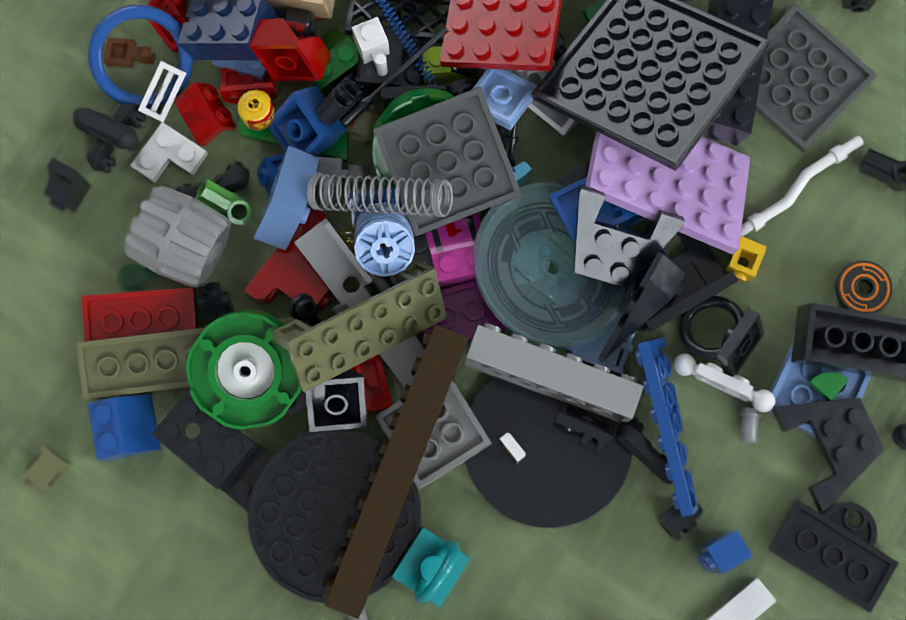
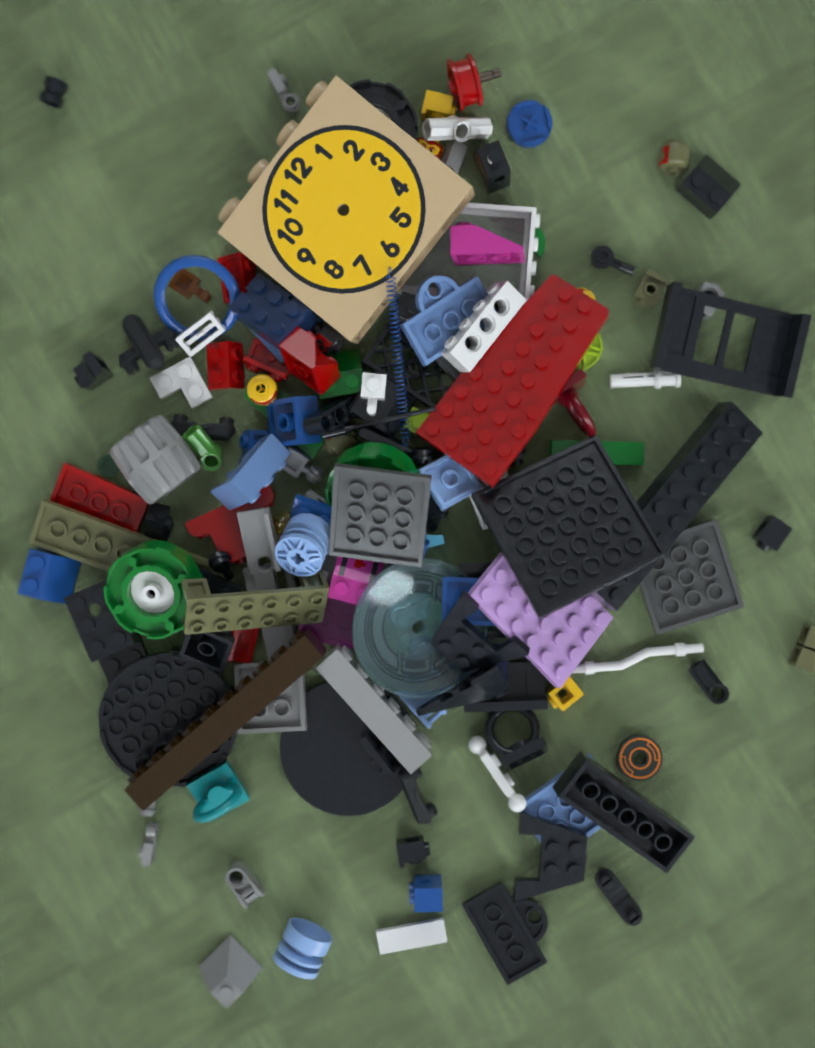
camera: 30 degrees right, 10 degrees up
light grey piece [307,173,453,217] -> none
white tile [499,433,526,464] -> none
blue wing [636,337,698,517] -> none
light grey pin [739,407,762,443] -> none
green tile [807,372,849,401] -> none

